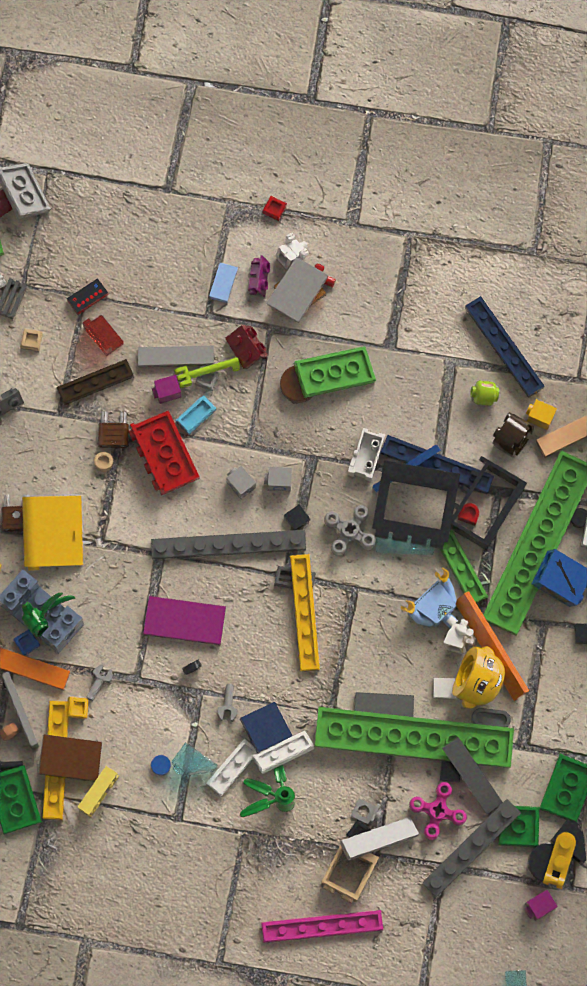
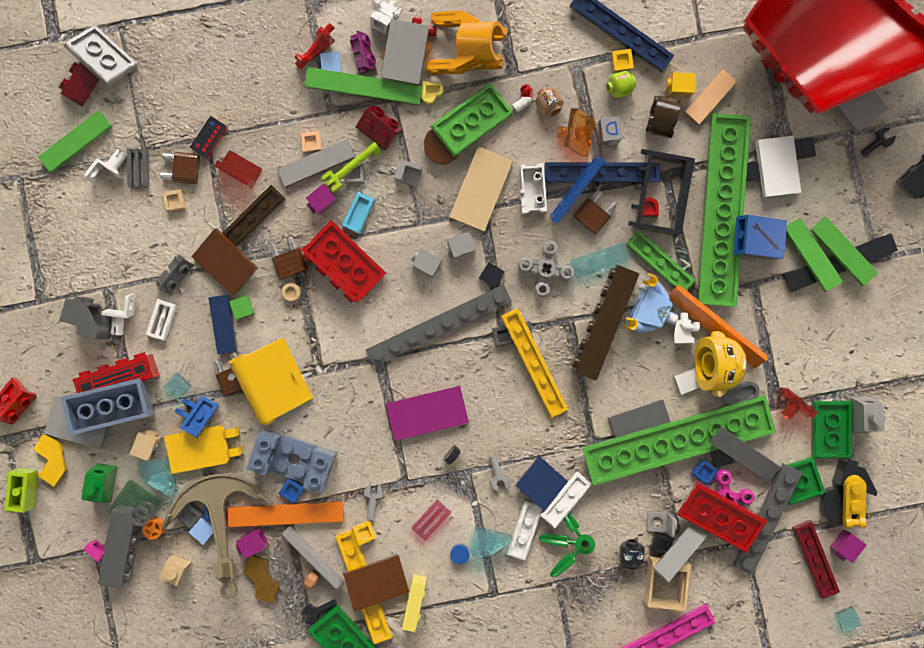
camera: 20 degrees left, 15 degrees up
green plant [22,592,75,637] -> none
black hinge [372,460,460,549] -> none
none -> reddish brown piece [160,152,200,184]
none -> reddish brown tile [191,228,258,296]
none -> dark blue tile [208,295,238,354]
none -> bright green tile [229,295,255,320]
none -> red animal [294,23,335,71]
none -> light nougat tile [300,131,322,154]
none -> bright green tile [305,67,422,106]
none -> light grey panel [394,159,422,187]
none -> clear pink tile [411,499,451,541]
none -> light yellow tile [422,81,444,105]
none -> light orange piece [425,10,508,74]
none -> tan tile [449,147,513,232]
none -> arm [512,84,533,113]
none -> medium nougat head [535,87,564,117]
none -> clear orange tile [557,108,595,157]
none -> dark brown brick [571,265,640,381]
none -> reddish brown piece [573,190,617,235]
none -> light grey brick [597,116,623,147]
none -> yellow plate [611,49,634,72]
none -> black head [619,539,645,570]
none -> red tile [677,482,767,553]
none -> blue tile [691,458,719,485]
none -> clear red tile [777,387,818,420]
none -> dark red tile [792,520,840,599]

